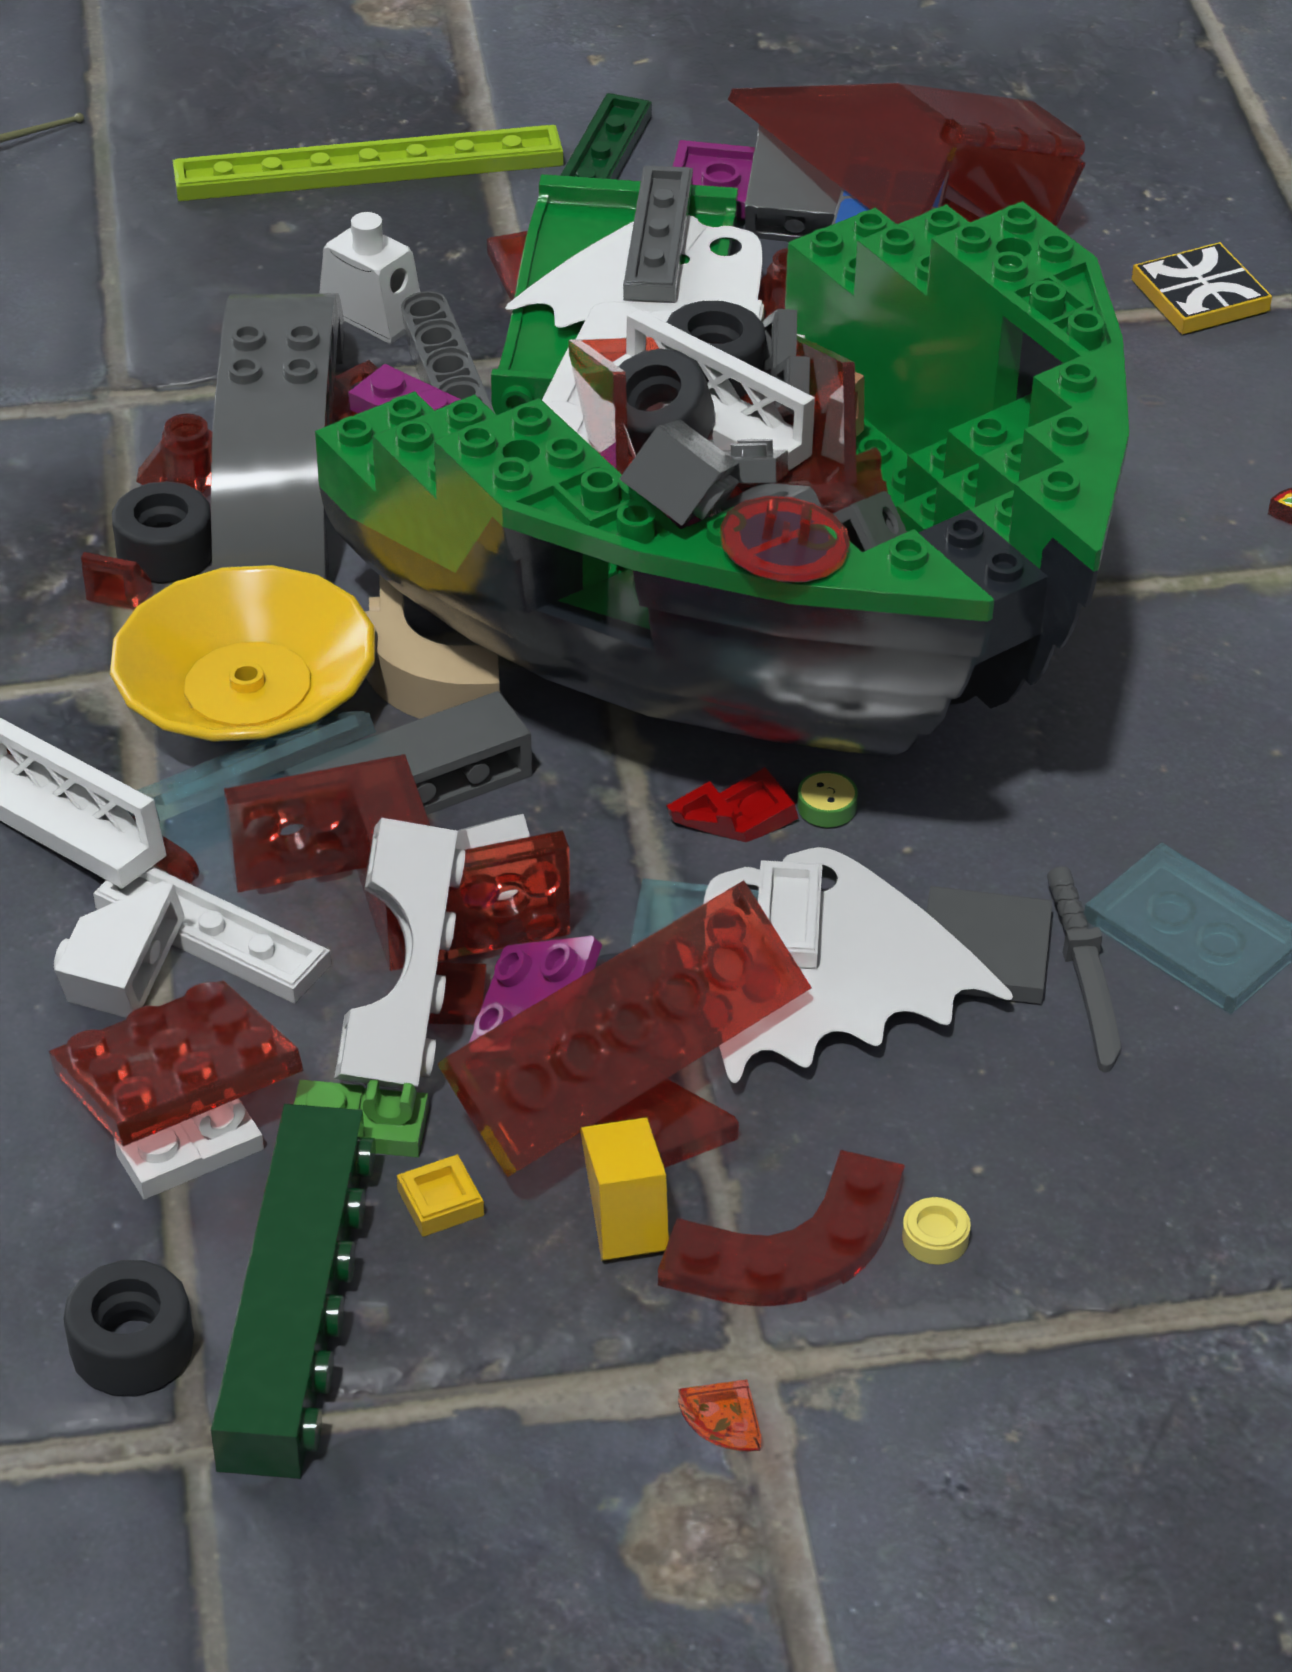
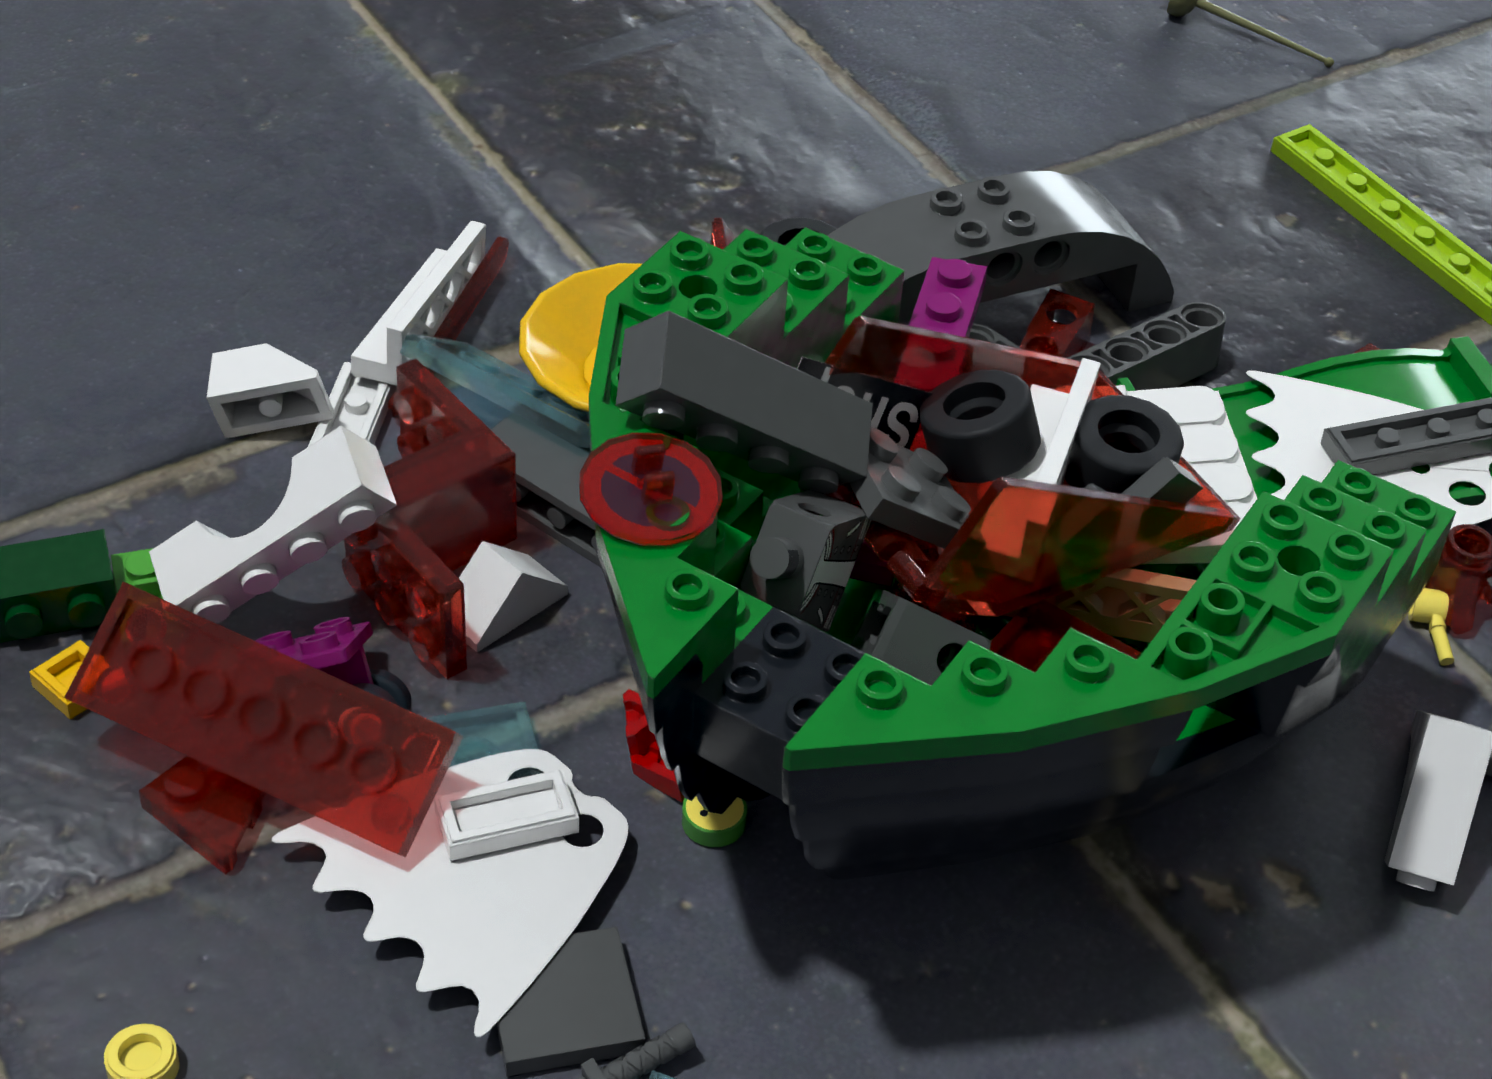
camera: 65 degrees right, 0 degrees up
clear red plate [49,980,304,1147] -> none
plate [114,1085,264,1200] -> none
white torso [319,212,420,344] -> none
clear red tile [428,962,487,1025] -> none
yellow slope [580,1117,669,1261] -> none
clear red plate [658,1150,905,1306] -> none

